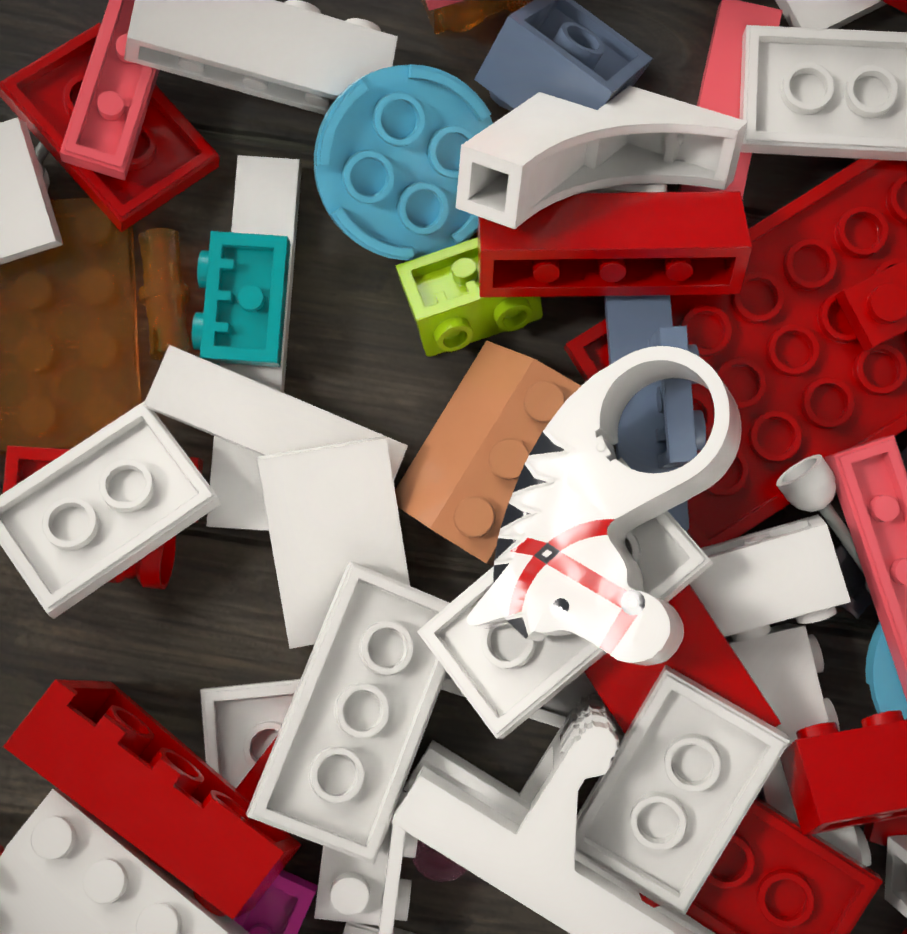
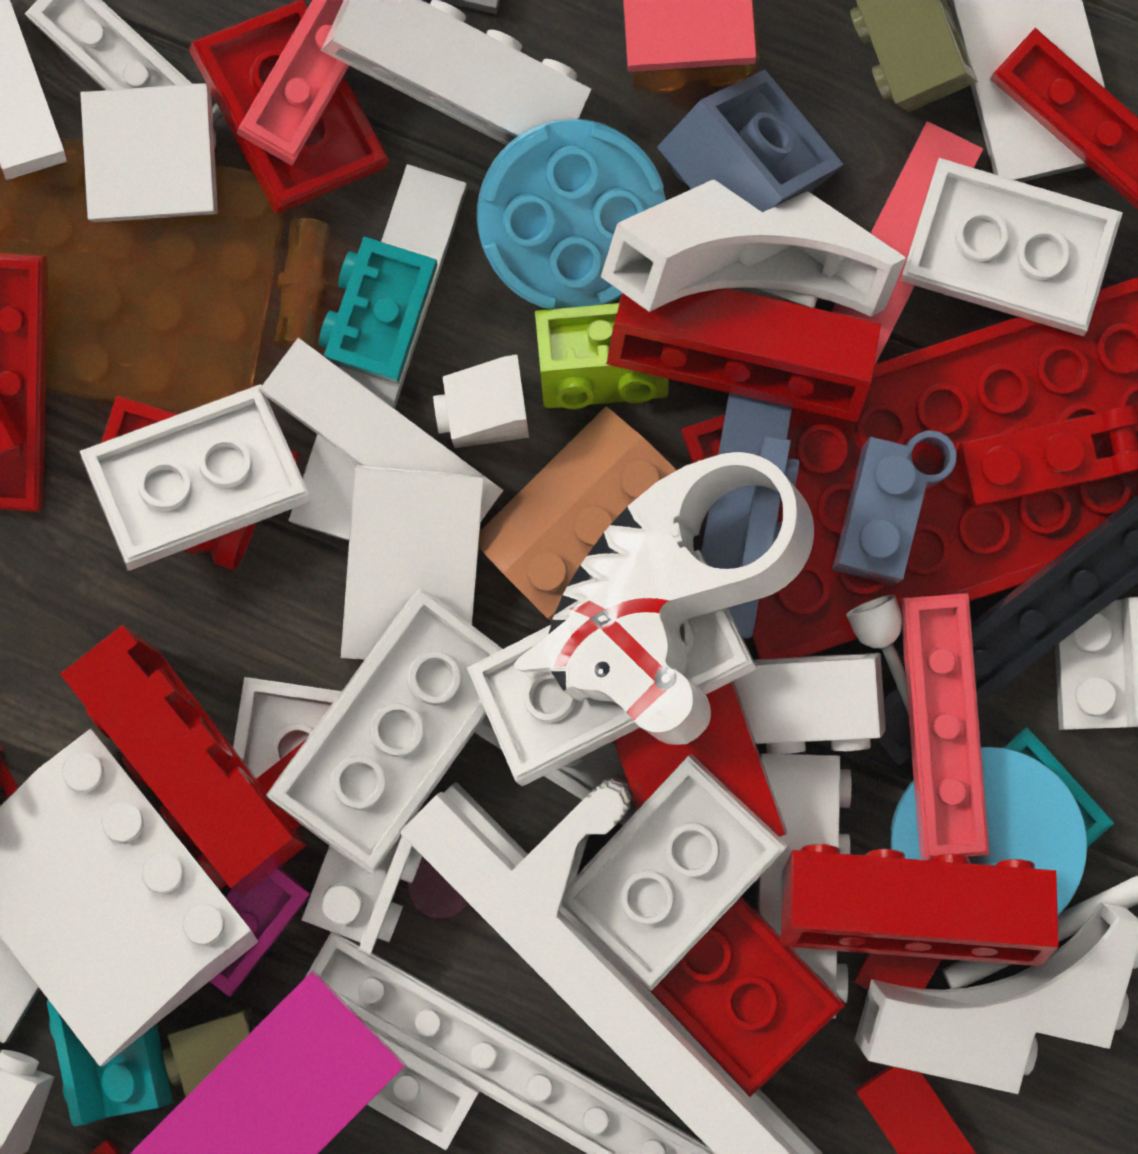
camera: 20 degrees right, 0 degrees up
none -> white slope [433,355,529,448]
none -> sand blue hinge [832,431,956,586]

